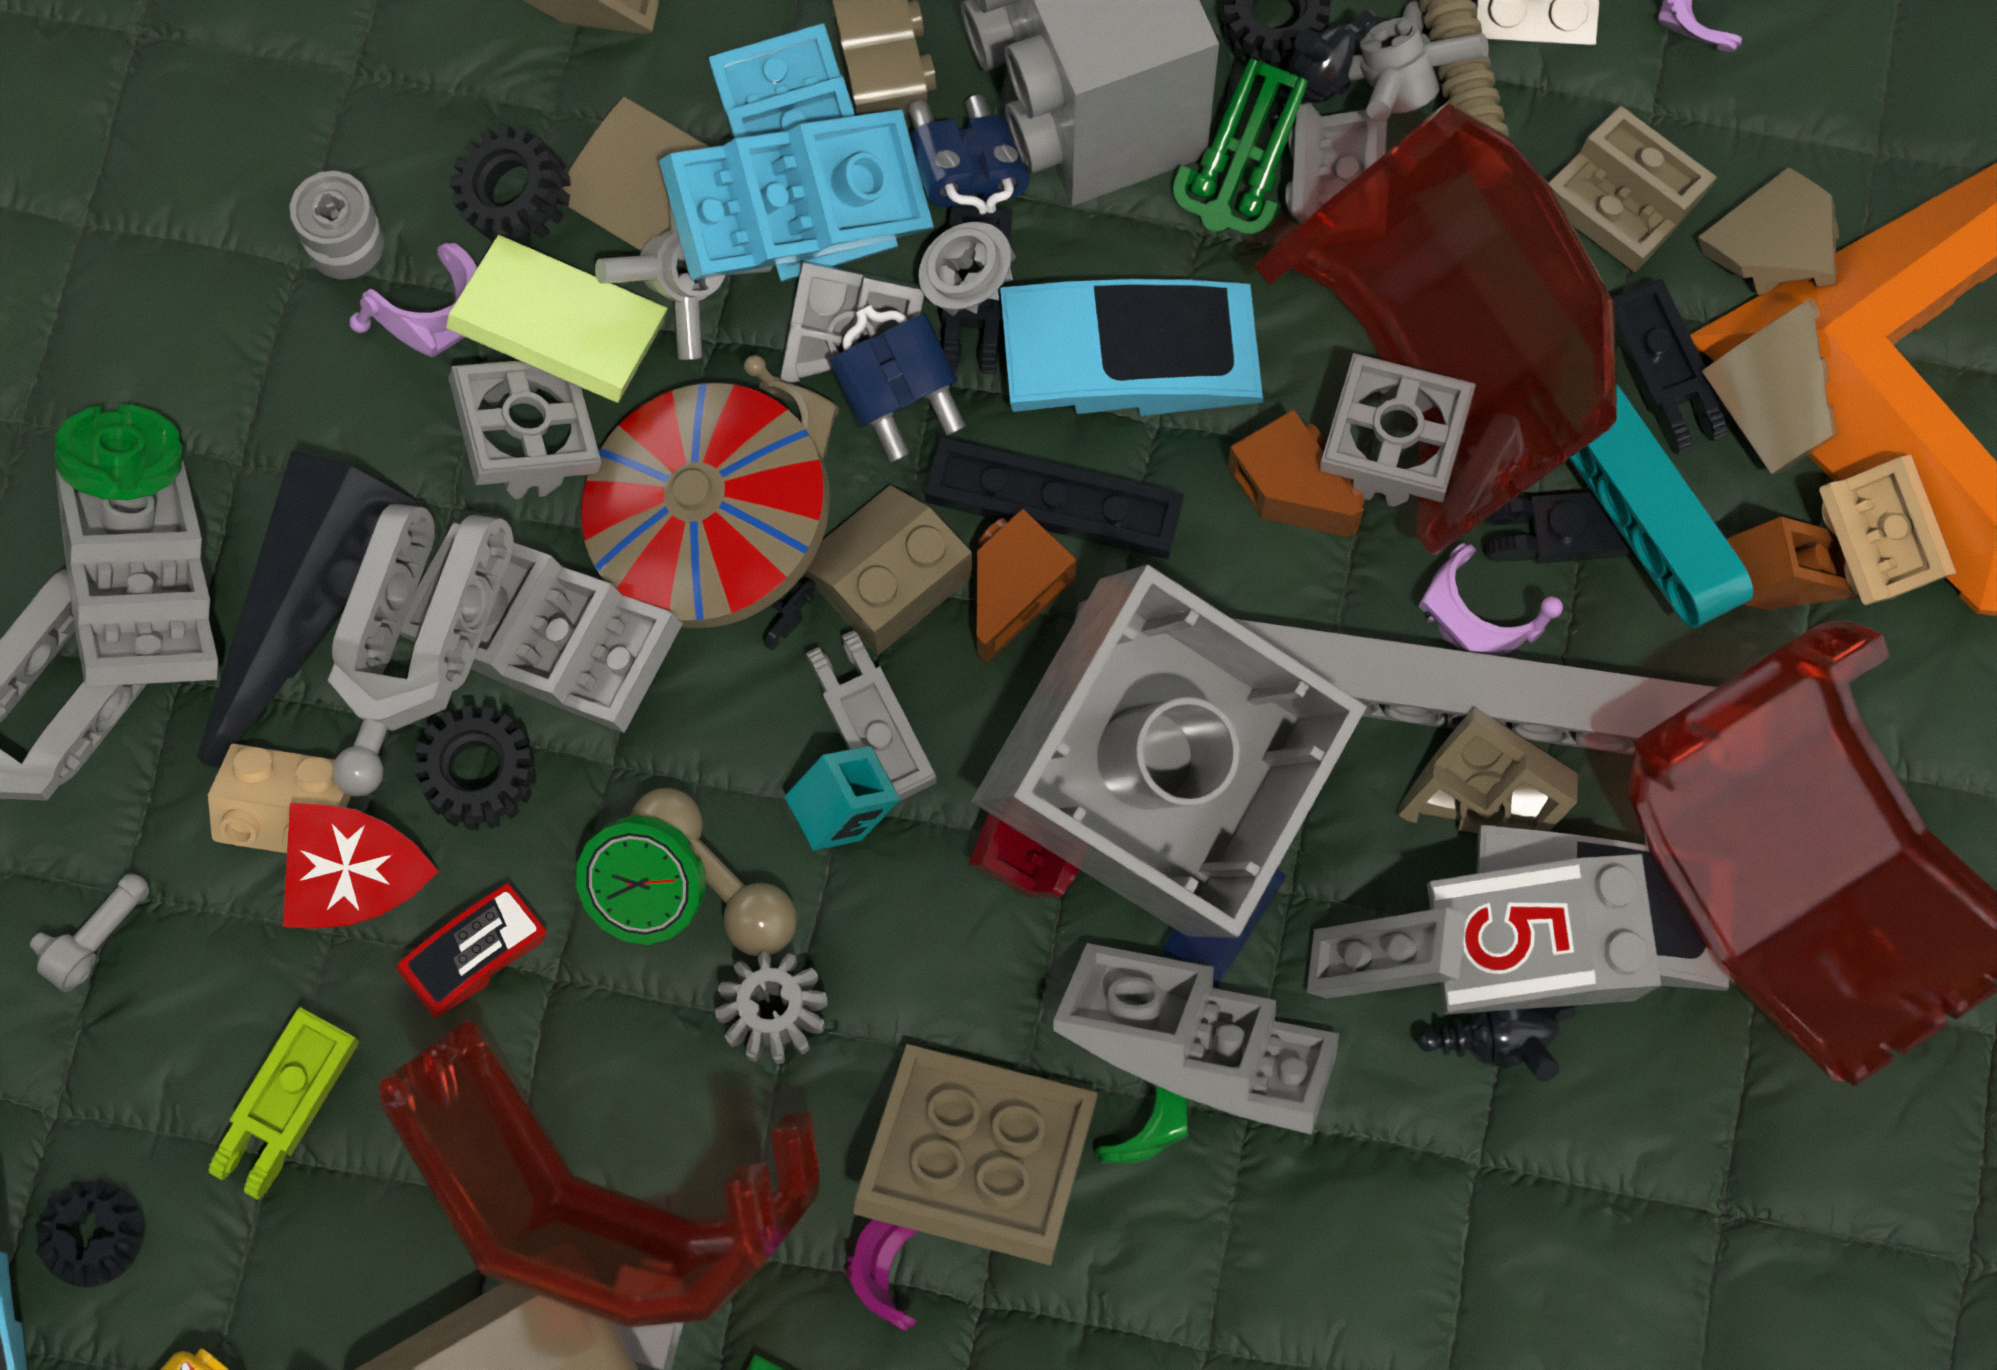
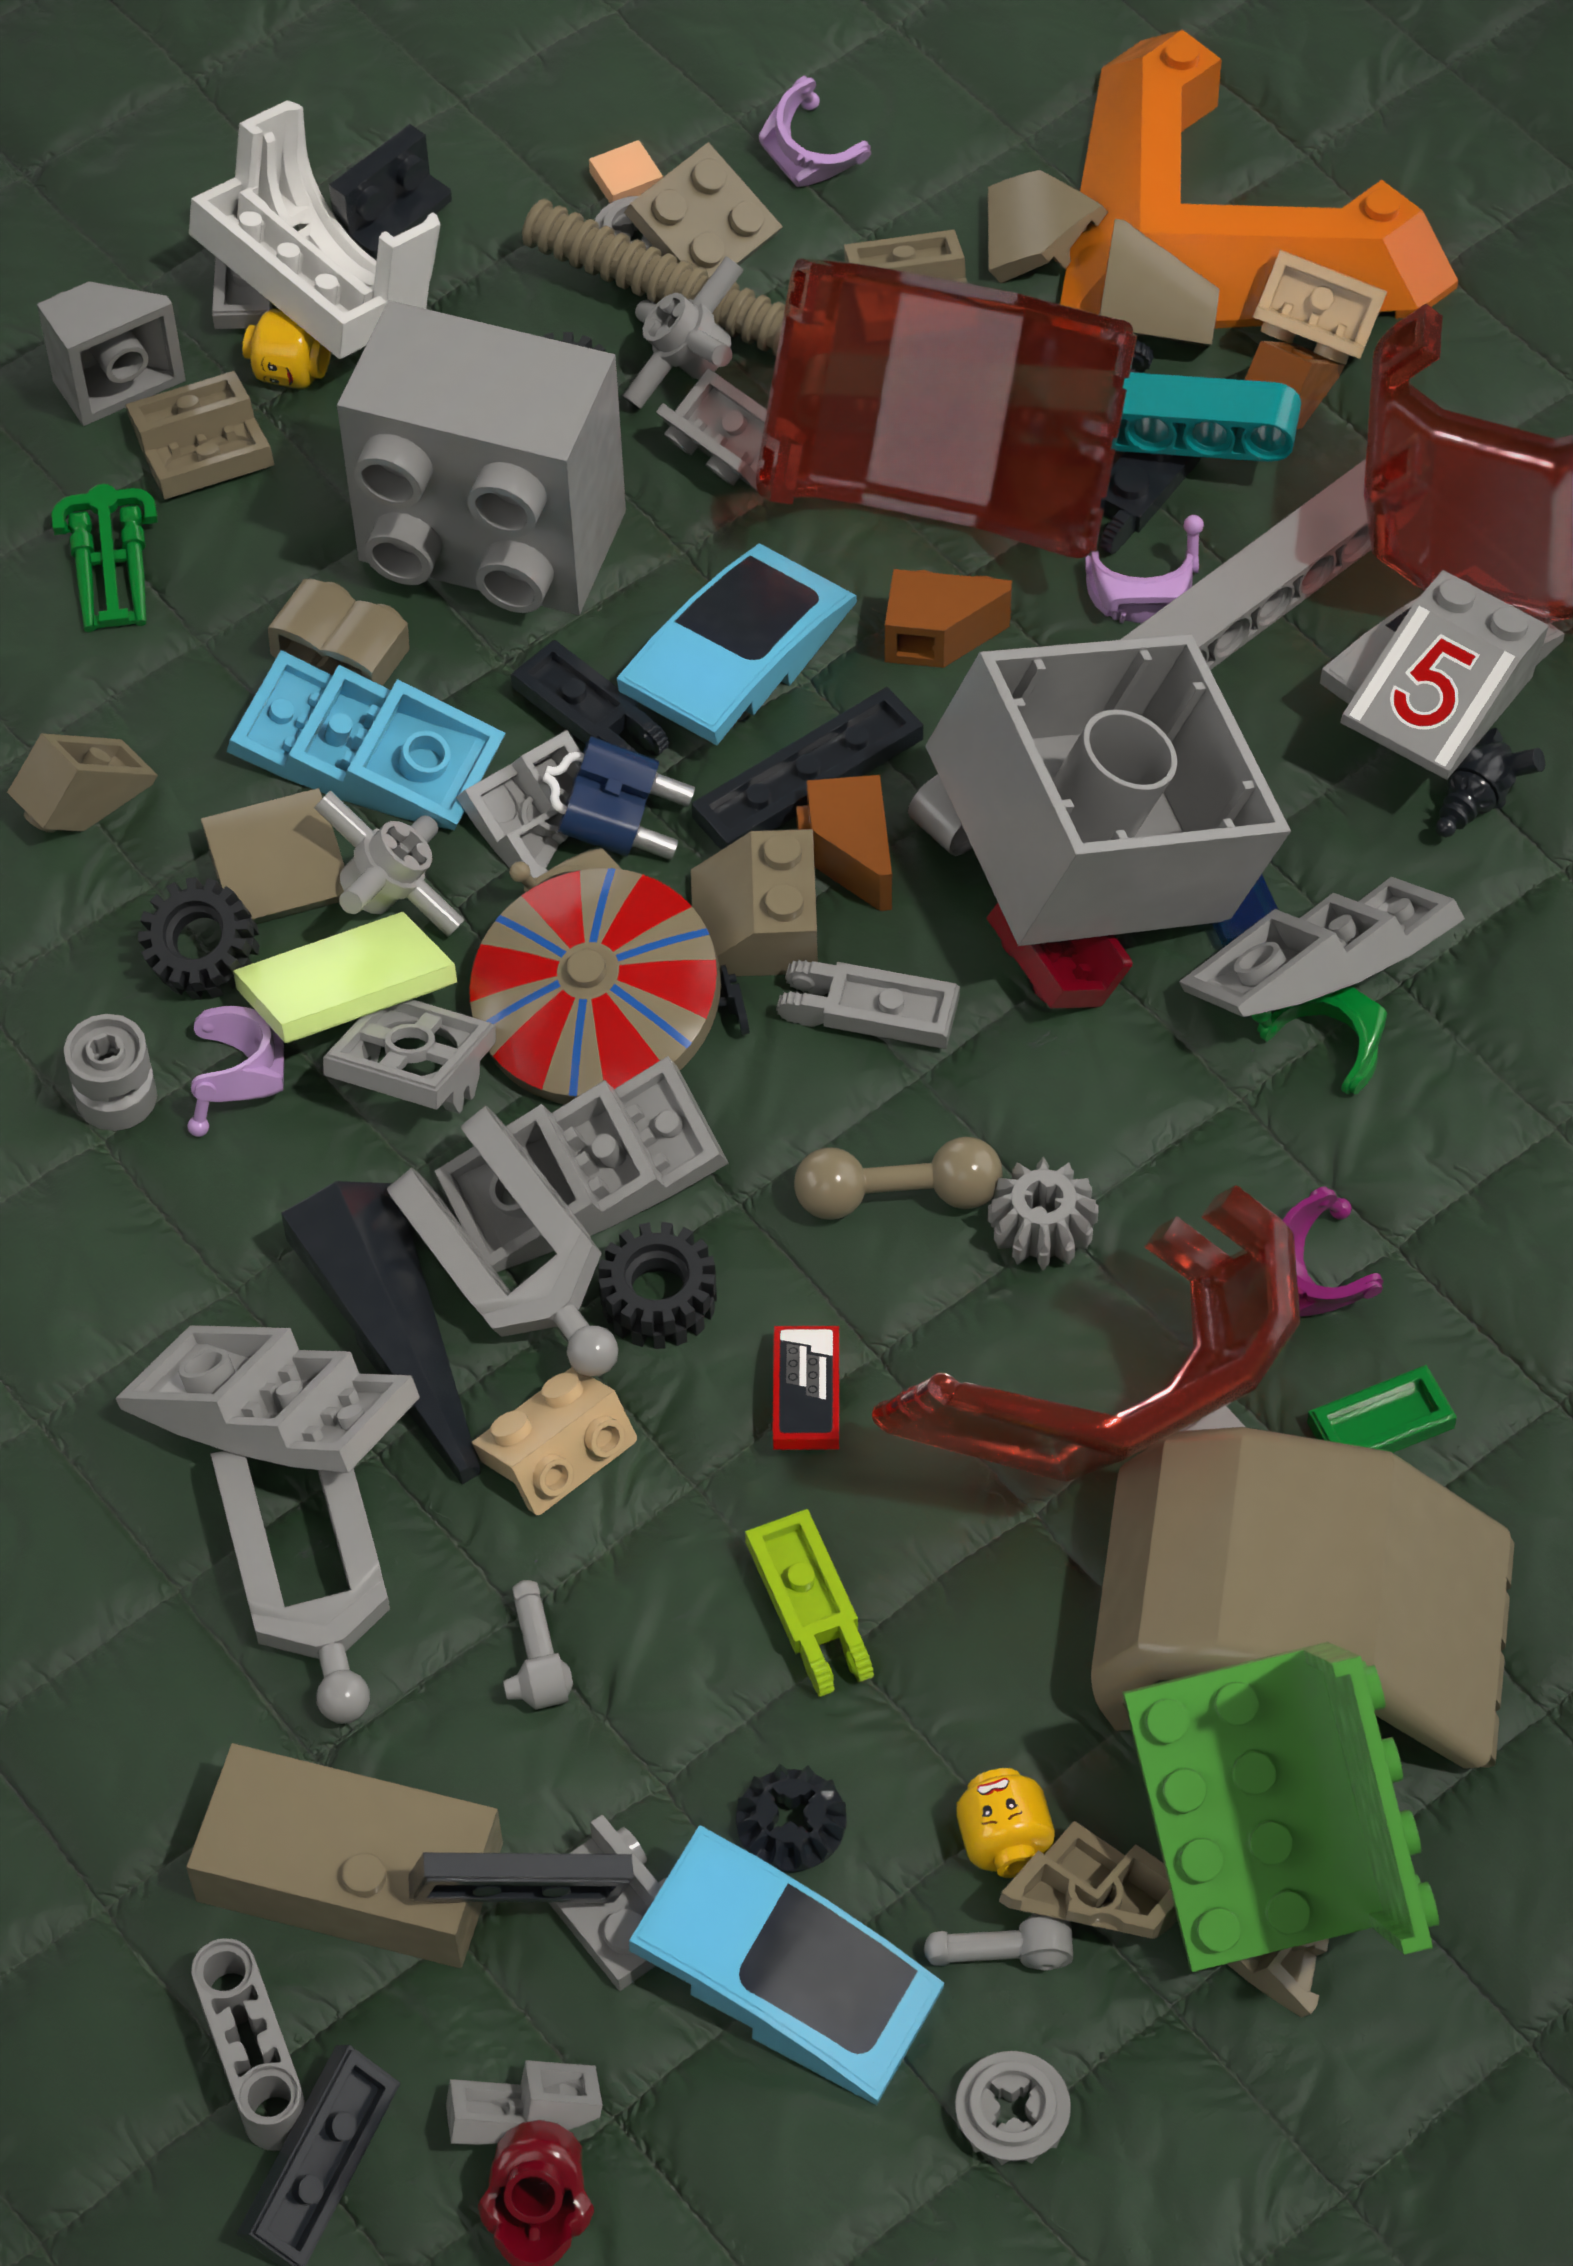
camera: 50 degrees left, 15 degrees down
green tile [54,404,182,500] -> none
red sticker [283,802,439,928] -> none
green tile [576,815,706,945] -> none
medium azure slope [659,109,934,281] -> none
teal brick [785,746,900,851] -> none
dark tan plate [854,1044,1098,1266] -> none
dark blue piece [908,95,1030,214] -> none
light grey gear [919,222,1016,316] -> none
green piece [1173,58,1308,235] -> none
black piece [1269,8,1379,131] -> none
light grey plate [1307,907,1466,999] -> none
light grey piece [1320,353,1476,507] -> none
dark tan slope [1398,706,1578,834] -> none

